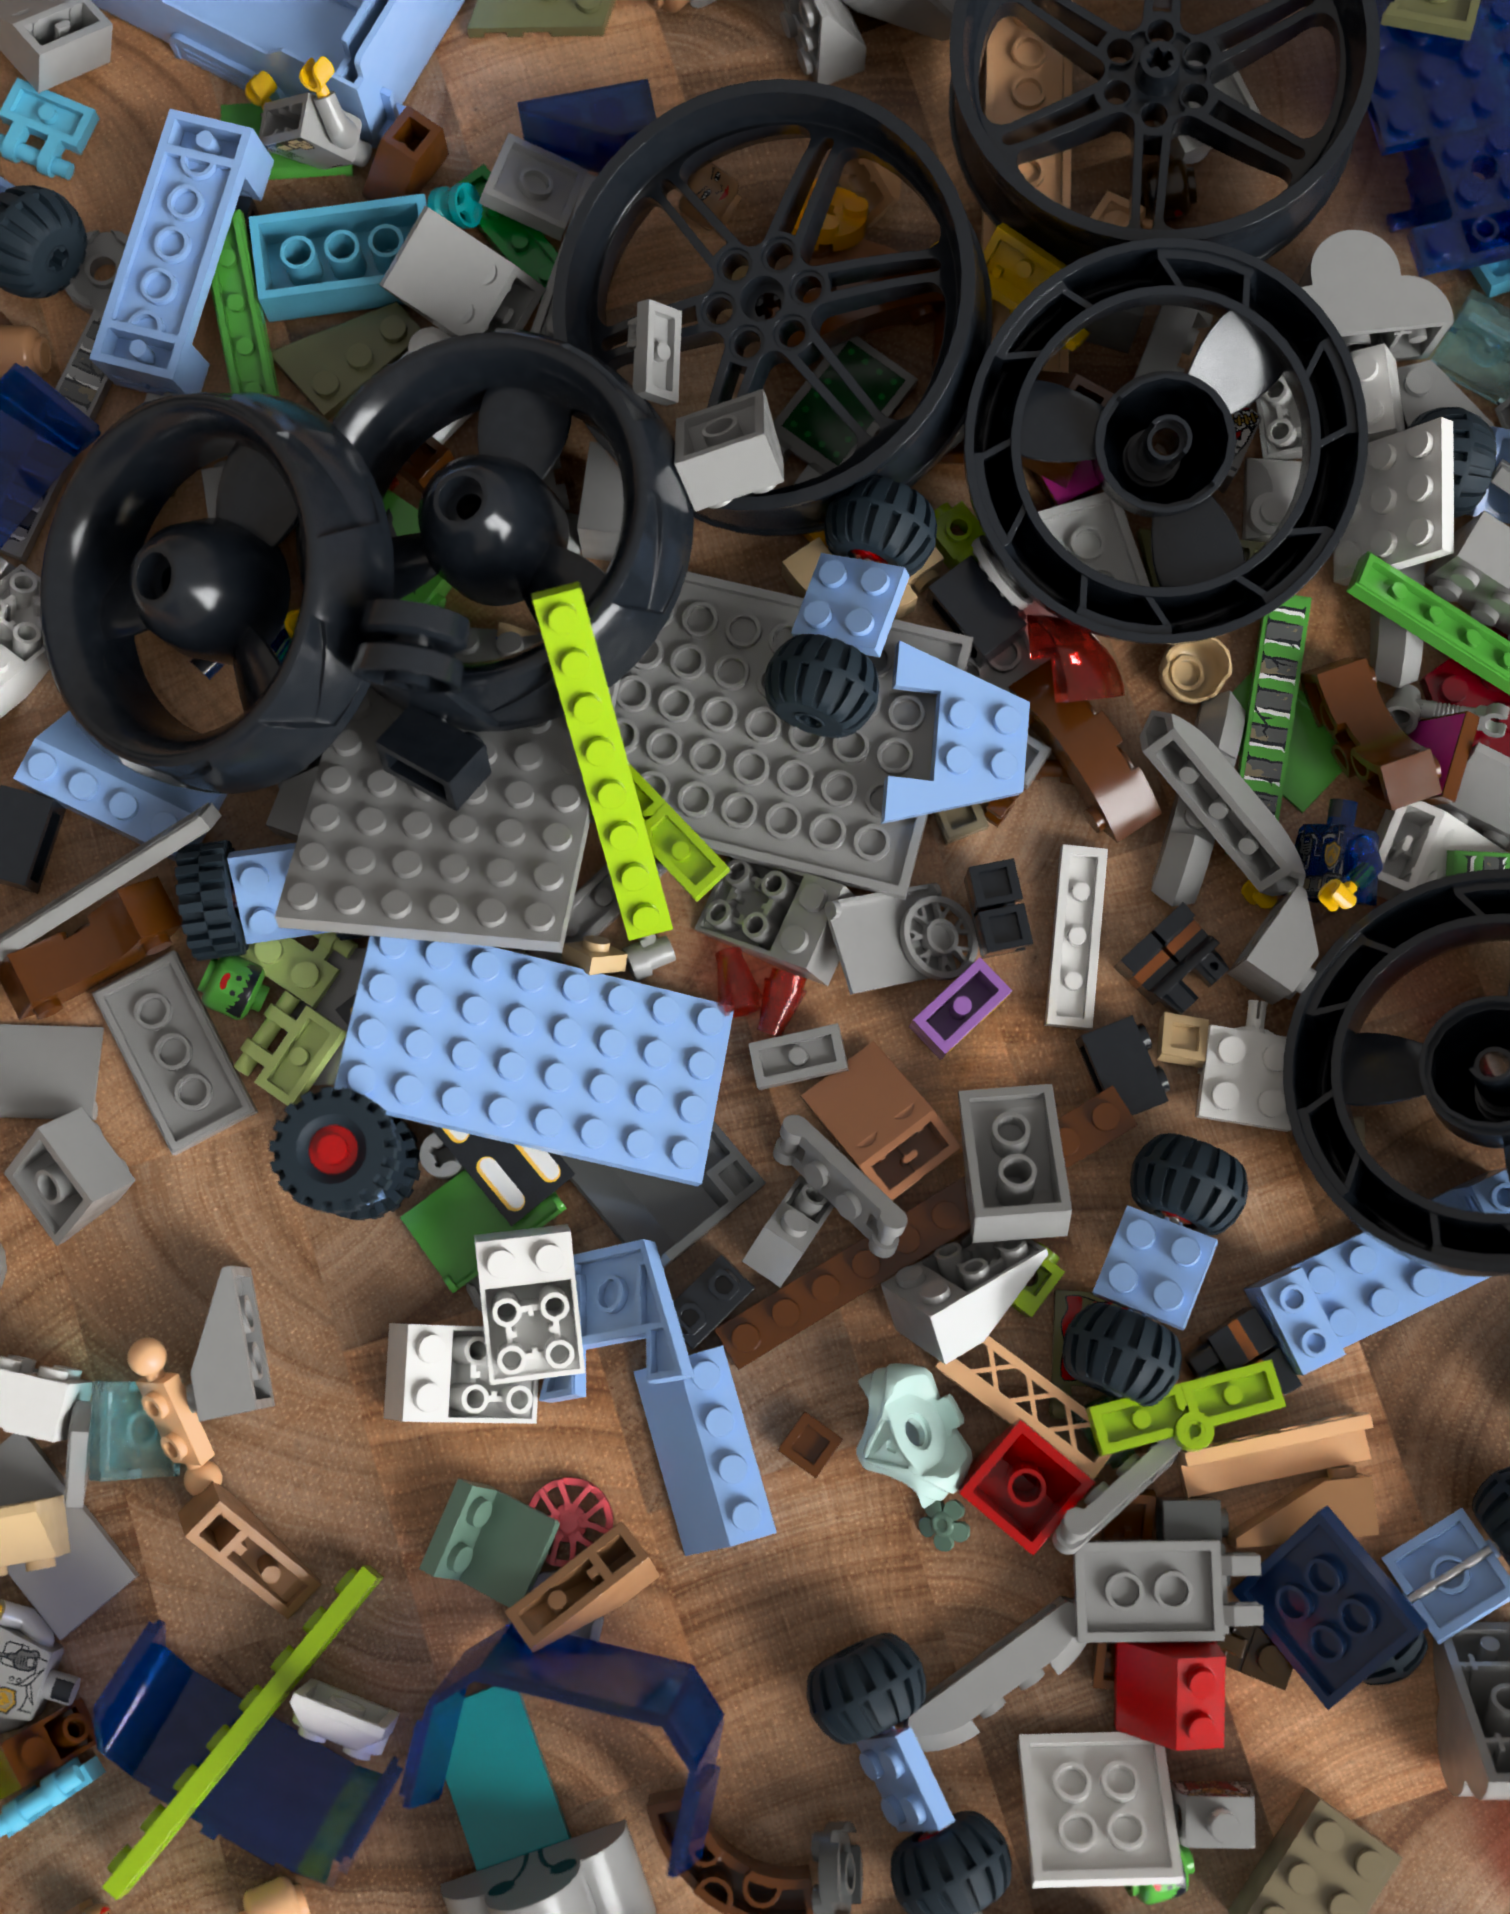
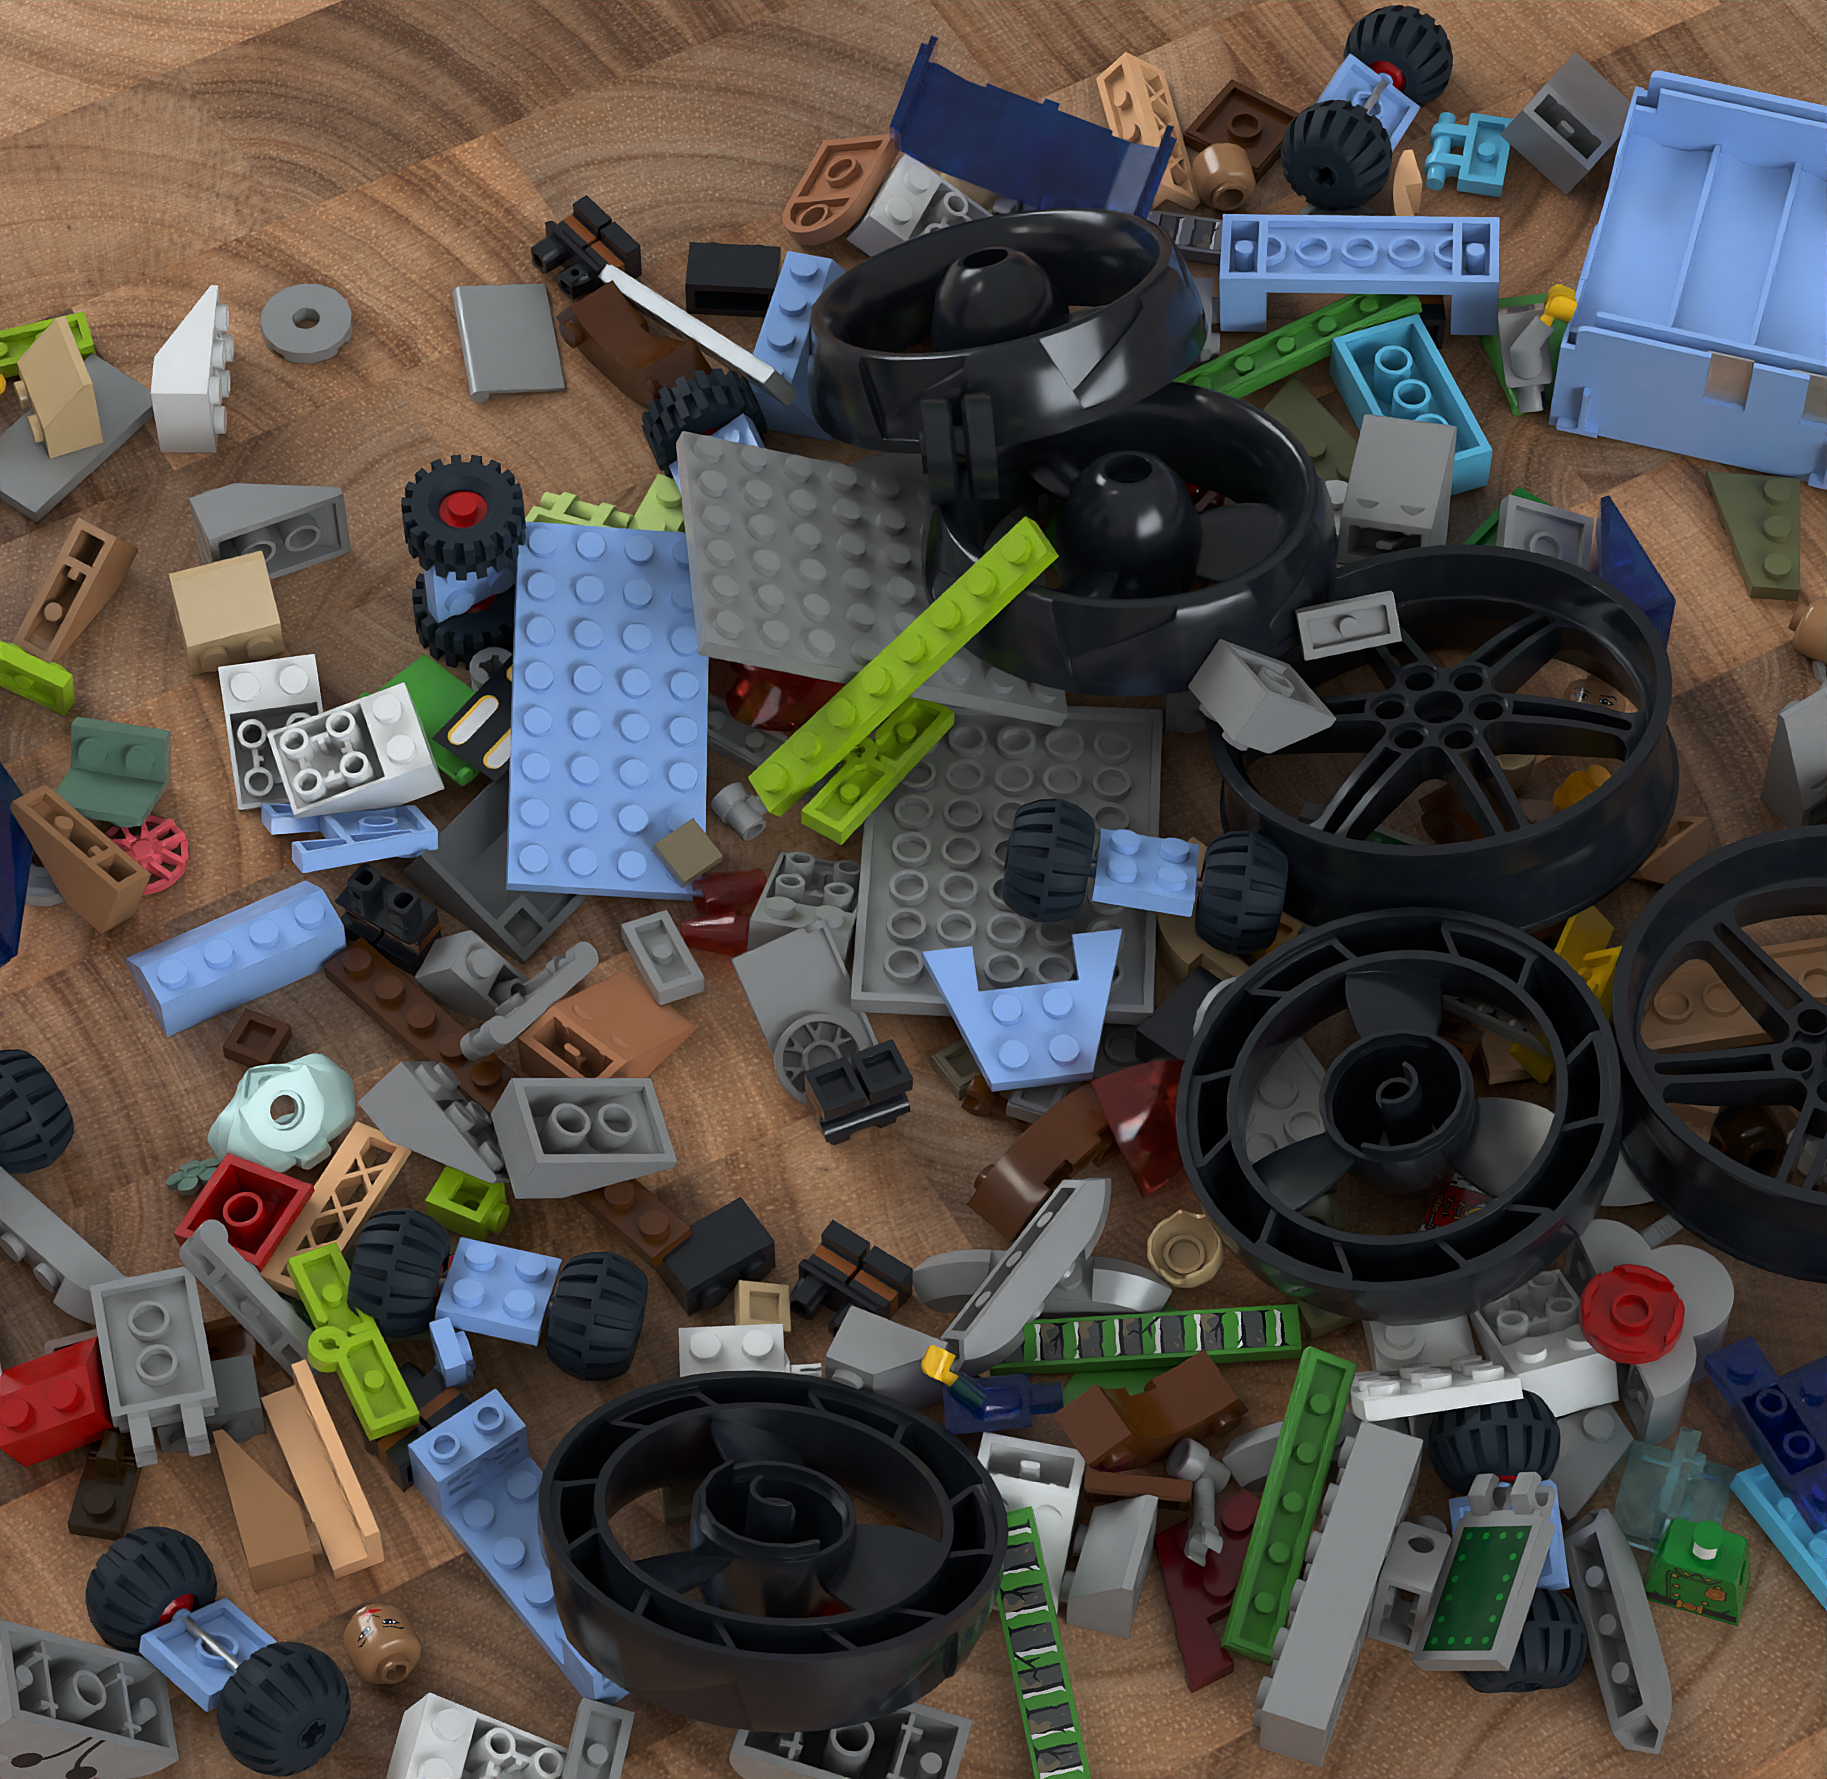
camera: 80 degrees right, 25 degrees down
light grey slope [4,1107,136,1246] -> none
light grey tile [64,1401,94,1508] -> none
clear light blue bracket [89,1380,183,1481] -> none
light grey tile [92,950,258,1156] -> none
light nougat plate [127,1337,222,1496] -> none
bright green head [197,955,270,1020] -> none
reddish brown slope [362,105,449,201] -> none
black piece [375,705,492,811] -> none
teal wheel [427,182,483,229] -> none
tan plate [561,935,628,975] -> none
medium lavender brick [909,957,1012,1060] -> none
white plate [1044,844,1108,1031] -> none
dark blue plate [1232,1505,1429,1710] -> none
none -> tan slope [168,550,285,675]
none -> medium nougat head [343,1604,421,1685]
none -> light blue plate [429,1316,476,1388]
none -> dark tan tile [652,818,723,888]
none -> light nougat slope [1390,149,1423,216]
none -> red tile [1578,1264,1685,1365]

